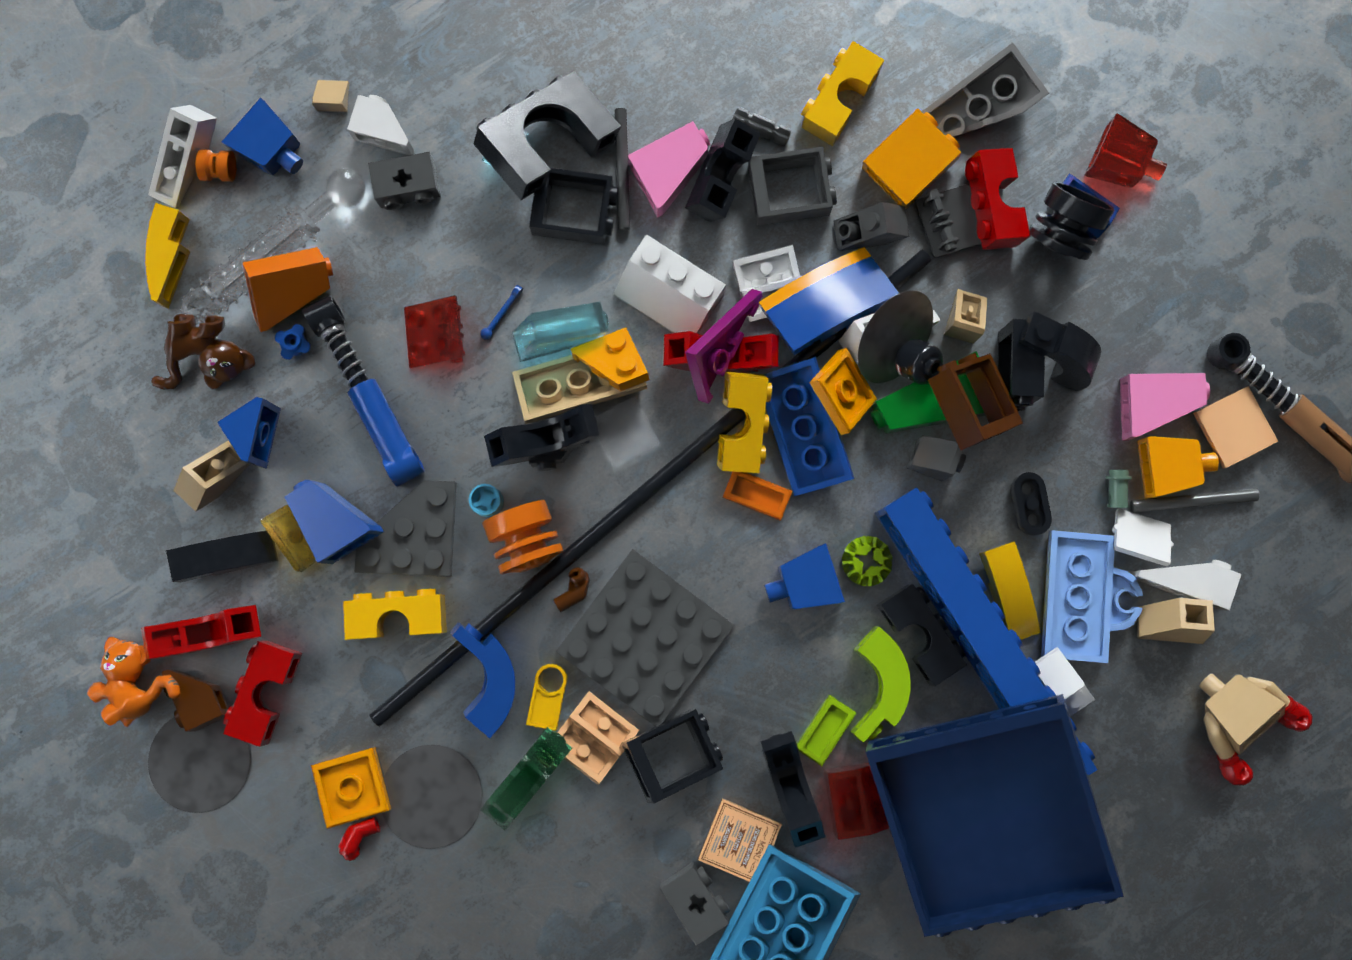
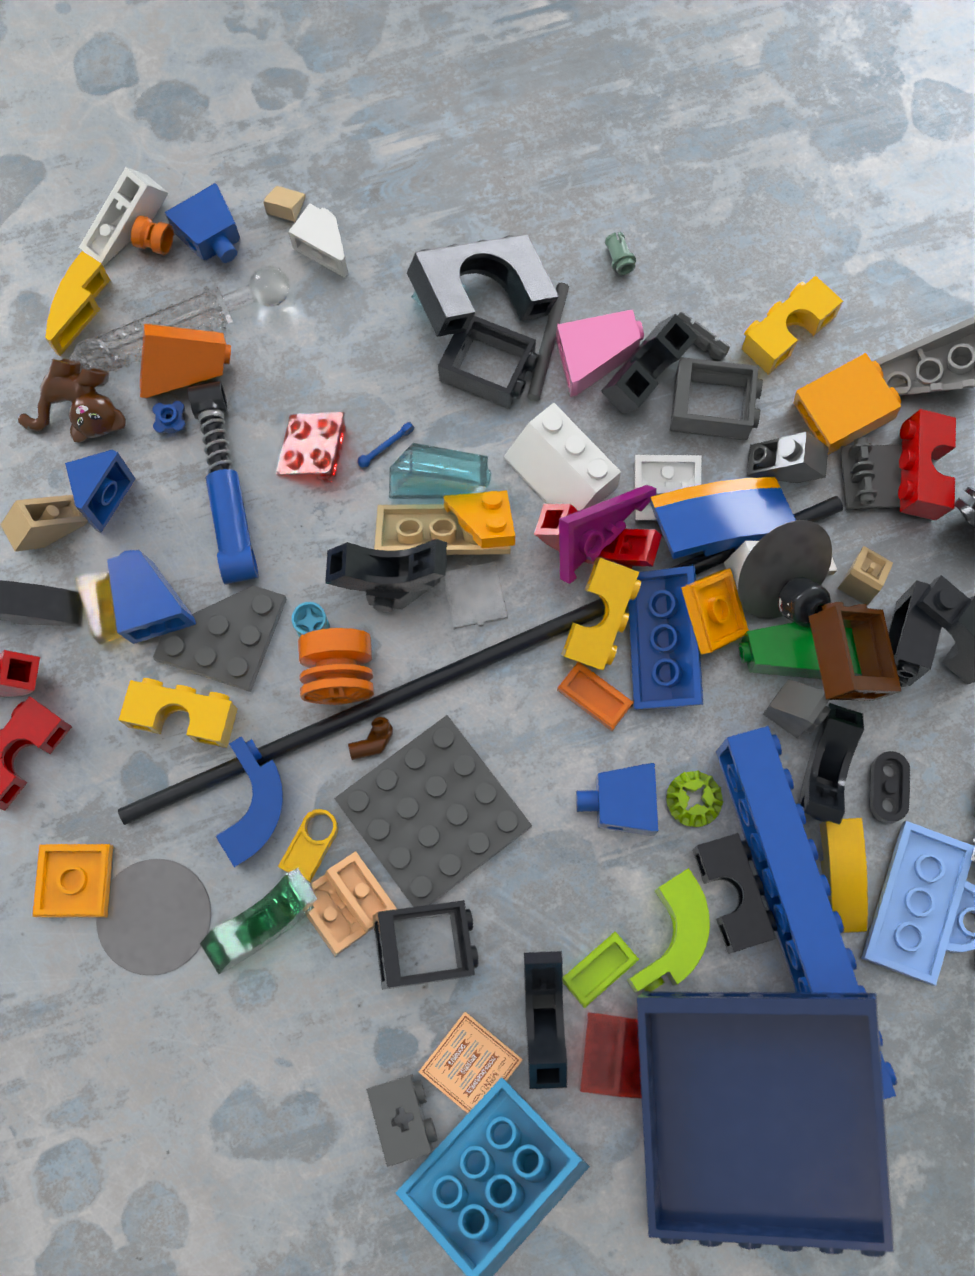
camera: 20 degrees right, 10 degrees down
red arm [338,817,380,861] -> none
dark grey brick [368,152,441,210] -> none
white slope [1035,647,1095,716] -> none
none -> sand green pin [605,232,636,275]
none -> black arch [800,703,864,825]

